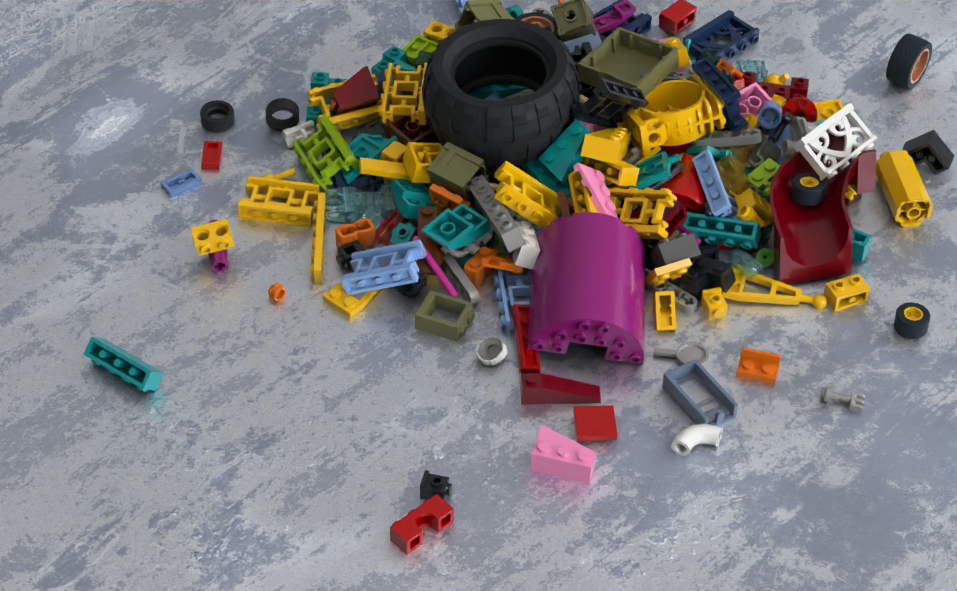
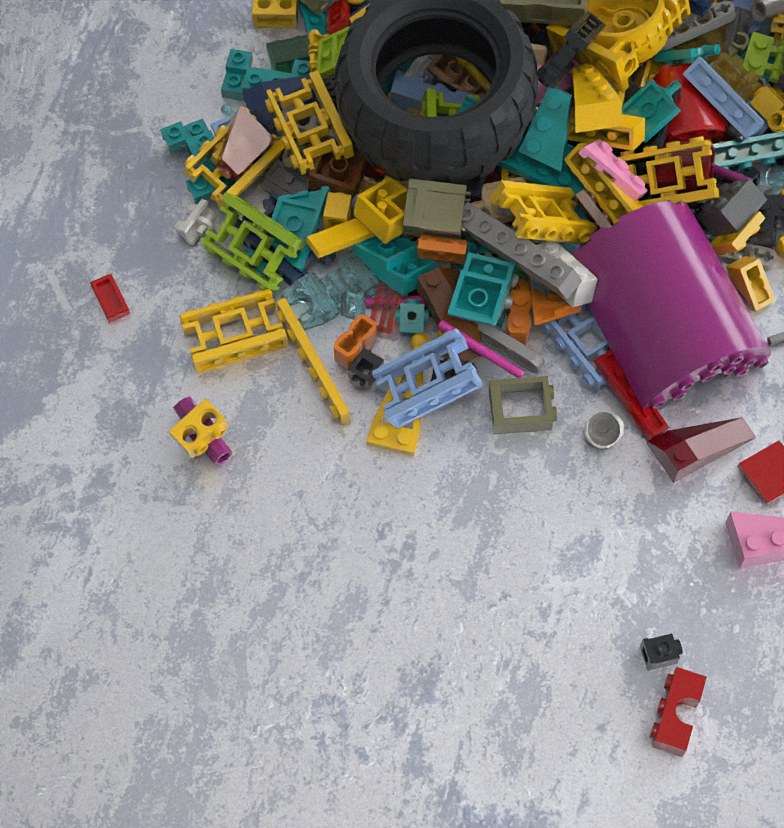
camera: 25 degrees left, 20 degrees up
teal brick [83,337,164,392] -> none
medium blue tile [161,169,202,198] -> none
black tyre [200,100,235,132] -> none
yellow bar [263,168,296,180] -> none
black tyre [266,98,299,132] -> none
orange plate [268,283,286,301] -> none
lime wing [402,35,439,64] -> none

